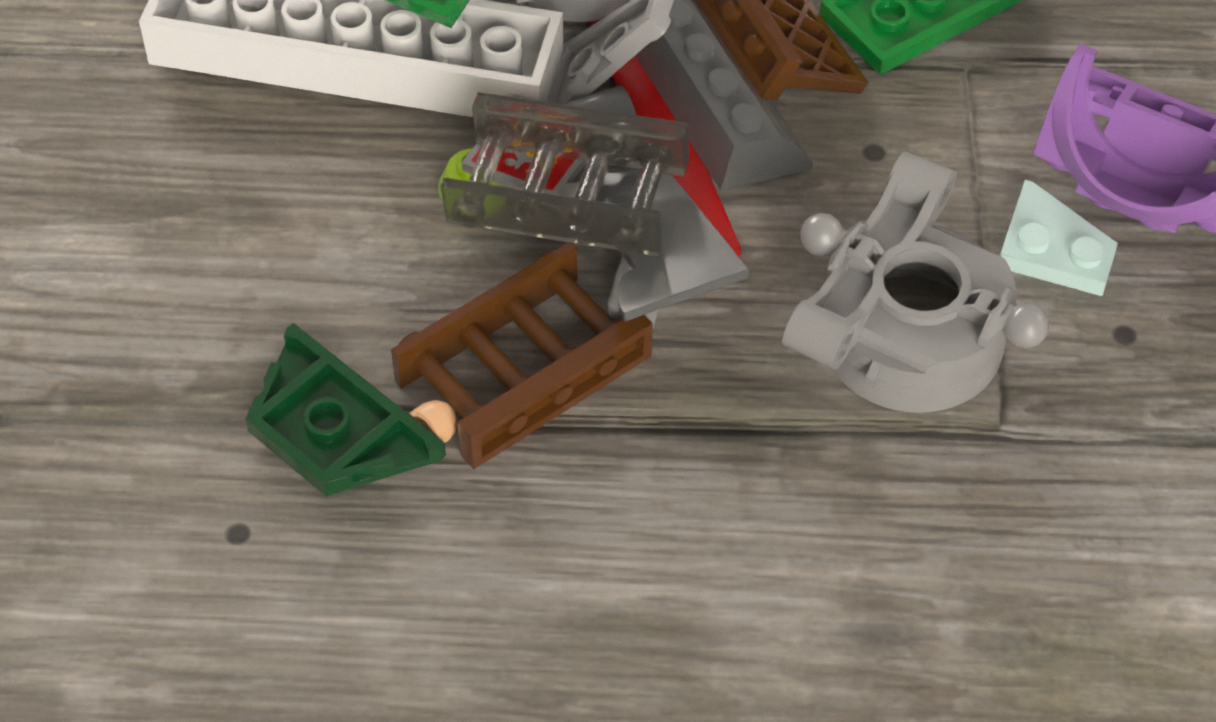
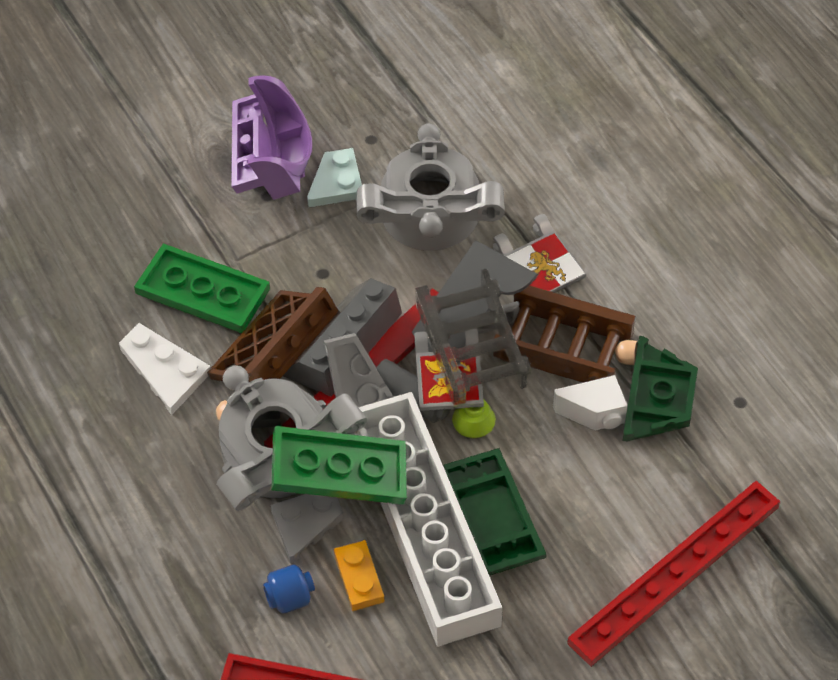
camera: 120 degrees left, 0 degrees up
none -> dark green slope [443,448,547,576]
none -> flag [493,214,586,293]
none -> white slope [553,375,627,431]
none -> red plate [567,481,780,667]

